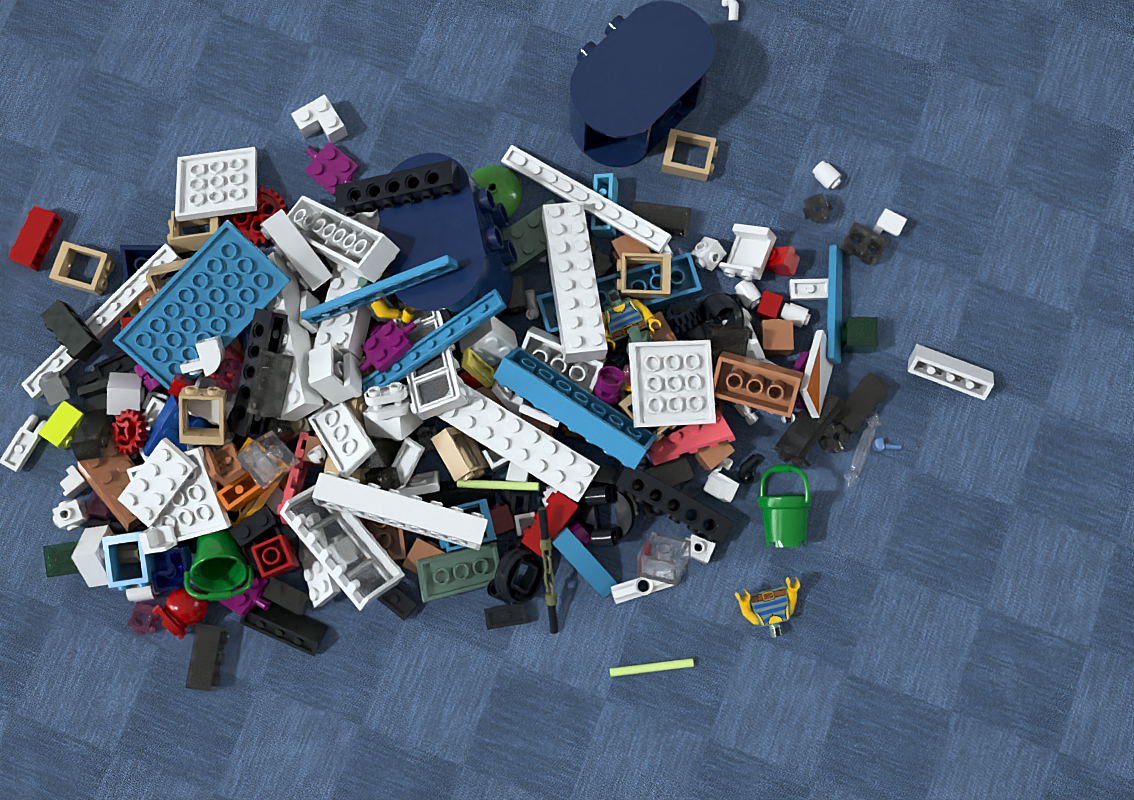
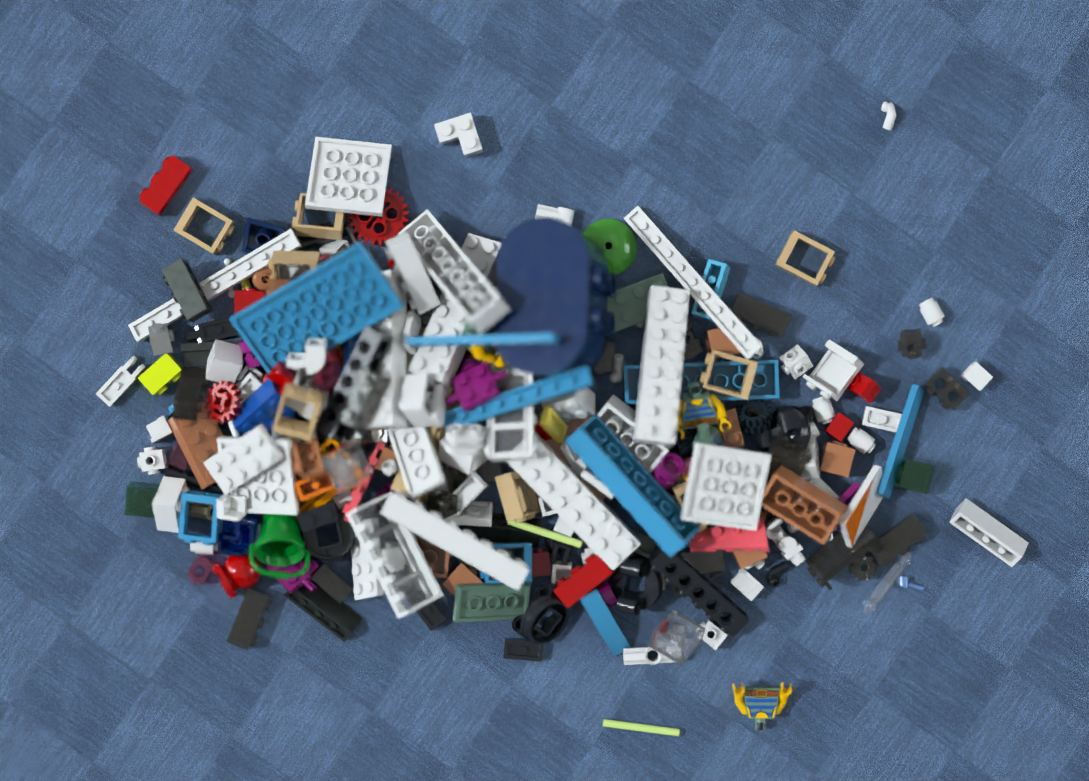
camera: 15 degrees right, 10 degrees up
red head [251,535,299,579] -> none
magenta plate [304,142,360,197] -> none
black brick [335,159,461,217] -> none
piece [538,507,558,634] -> none
dark blue brick [570,1,715,167] -> none
green piece [757,464,812,547] -> none
none -> white hips [765,515,806,566]

